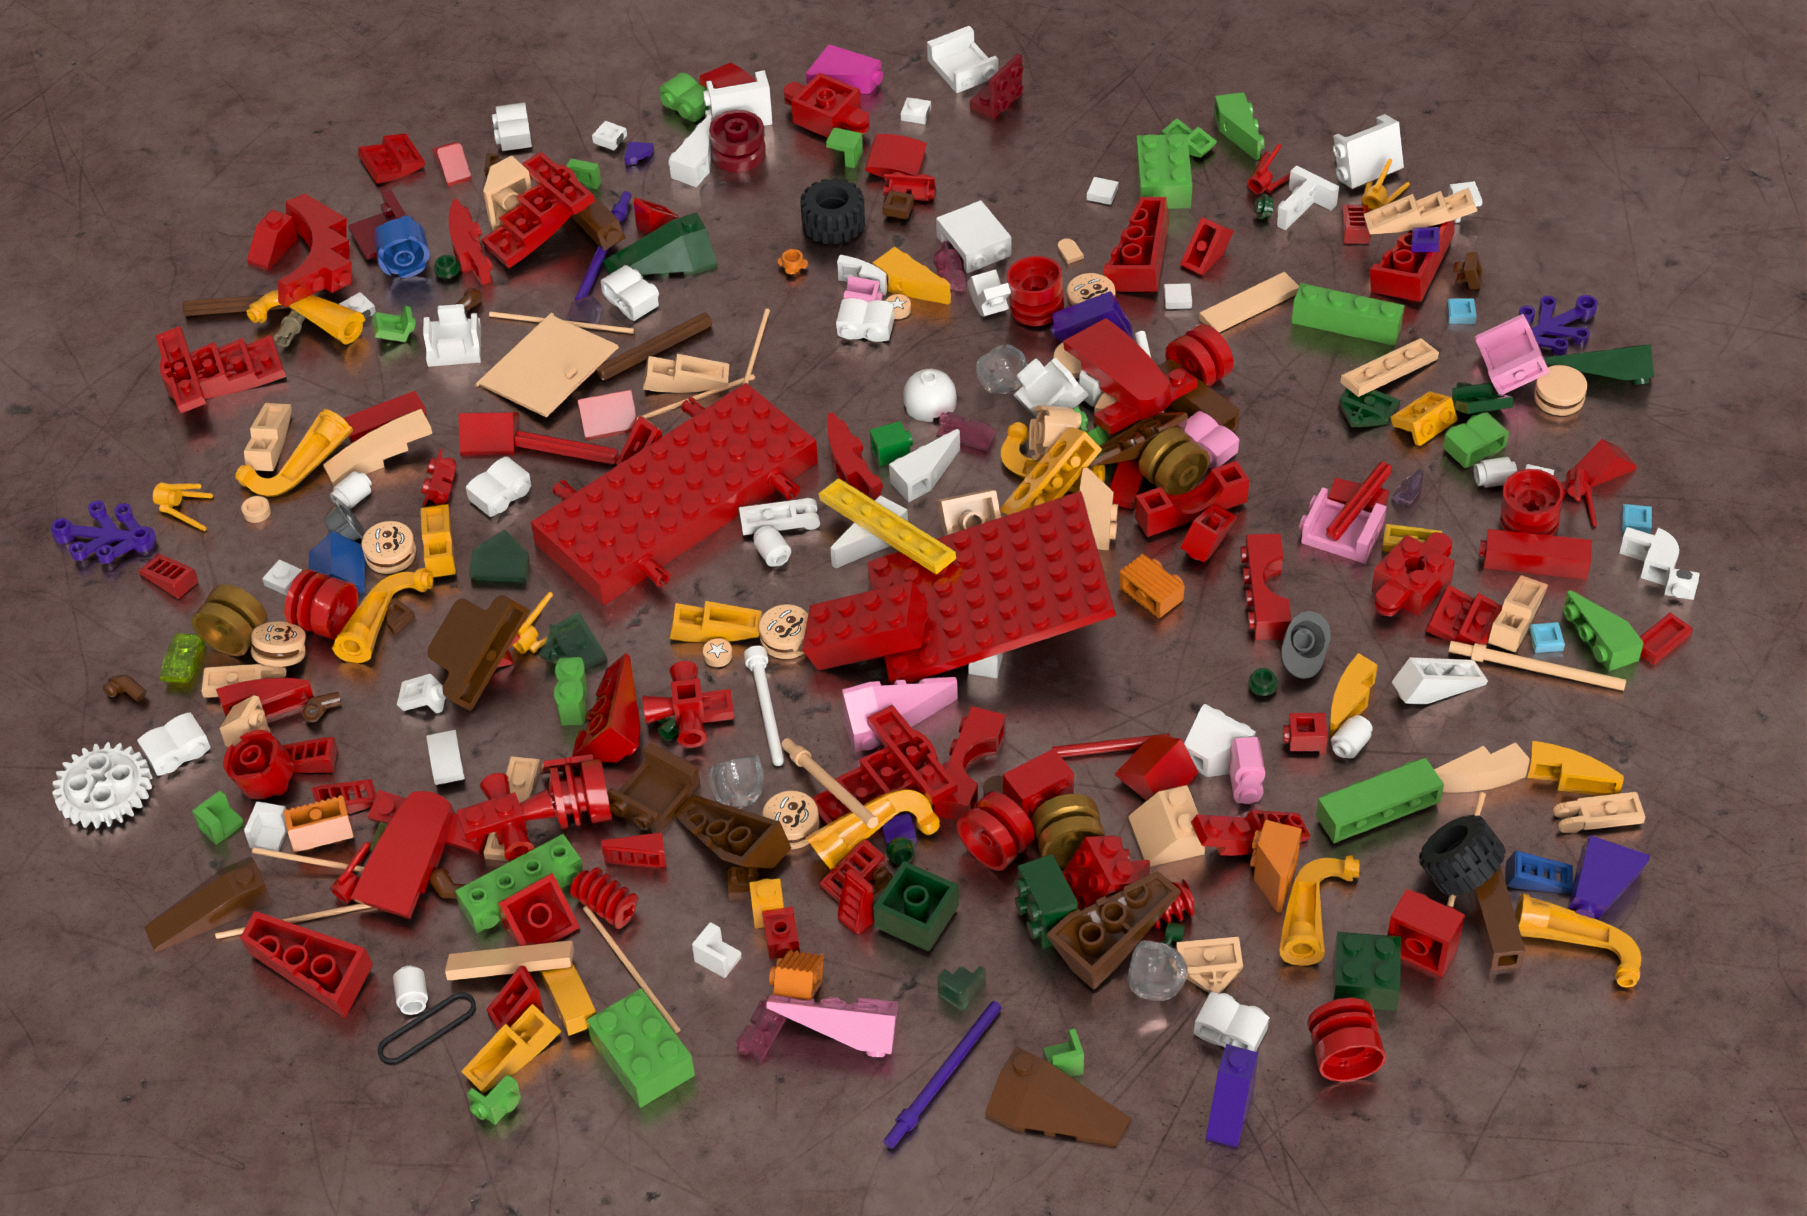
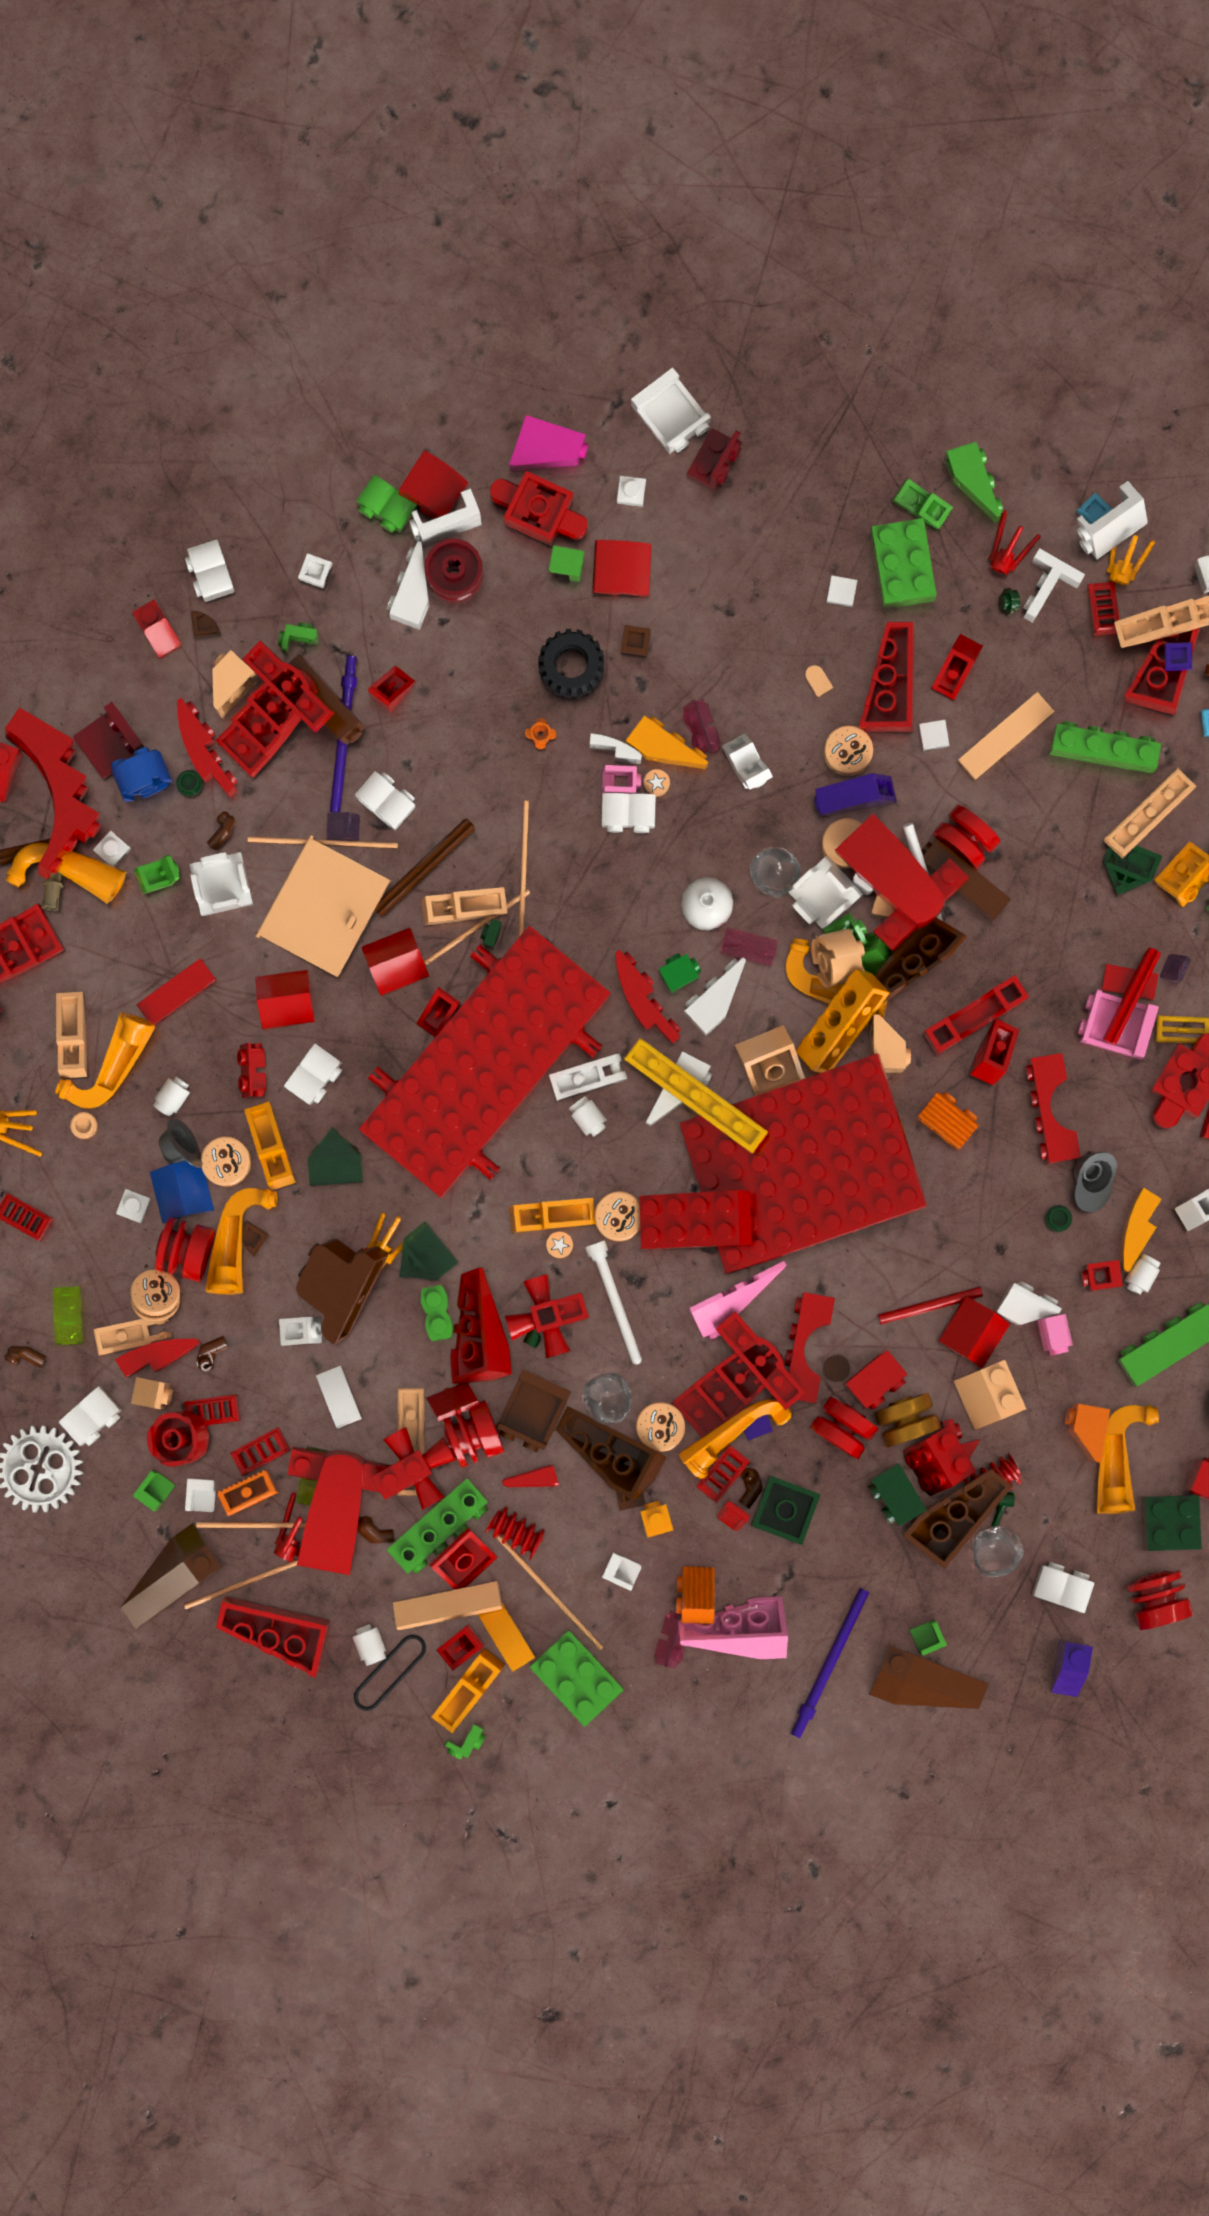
camera: 10 degrees left, 35 degrees up
pearl gold wheel [191,584,268,656] -> none
light nougat slope [323,409,432,486] -> none
red slope [358,133,425,184] -> none
red axle [514,431,618,465] -> none
dark green wedge [603,212,718,278] -> none
dark purple tile [624,142,654,165] -> none
red brick [762,907,800,960] -> none
light nougat bar [781,738,879,828] -> none
red hinge [883,172,936,201] -> none
dark green plate [886,837,915,865] -> none
white panel [936,200,1011,273] -> none
clear green panel [937,966,986,1011] -> none
red wheel [1007,256,1065,326] -> none
red tile [1110,460,1144,509] -> none
pearl gold wheel [1139,427,1210,495] -> none
light nougat slope [1176,937,1243,994] -> none
bright pink brick [1185,411,1239,469] -> none
red slope [1191,810,1311,856] -> none
none -> dark green plate [480,919,502,950]

